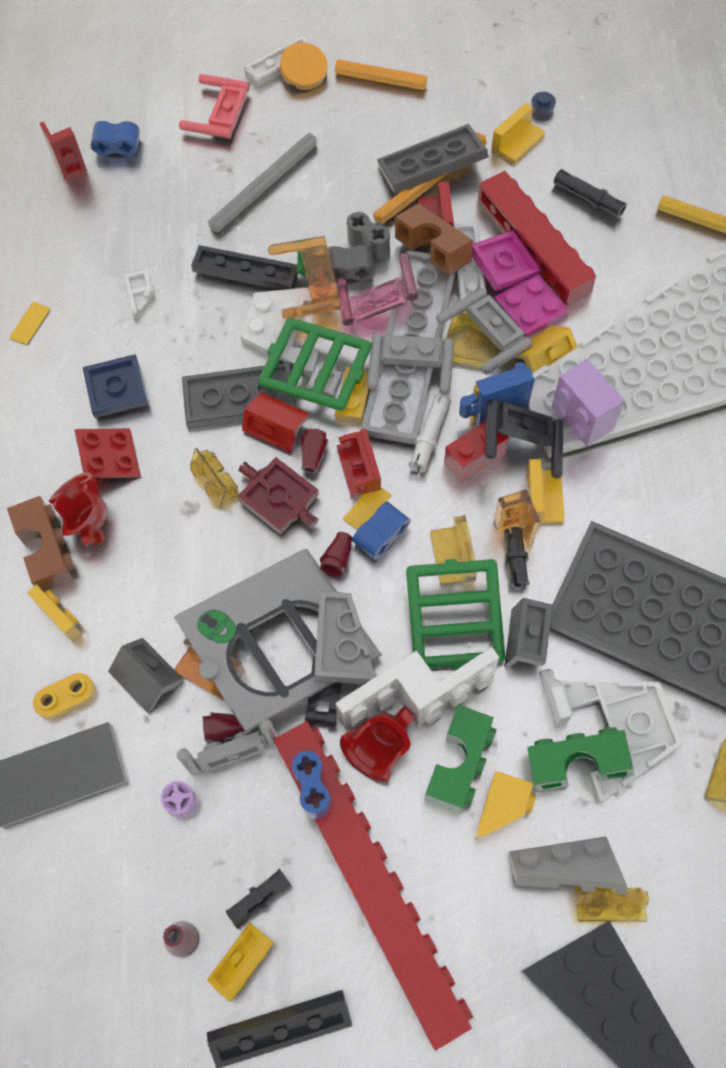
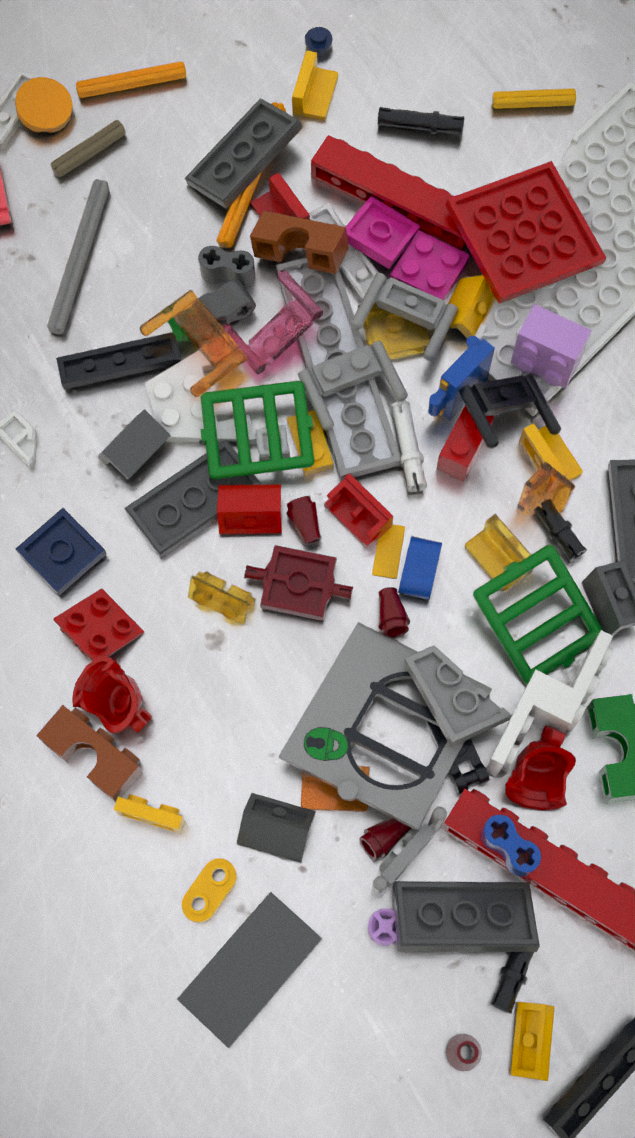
camera: 30 degrees left, 5 degrees up
none -> dark tan axle [50,120,126,177]
none -> dark grey panel [97,409,171,479]
none -> dark grey tile [392,881,540,952]
none -> red plate [445,161,607,304]

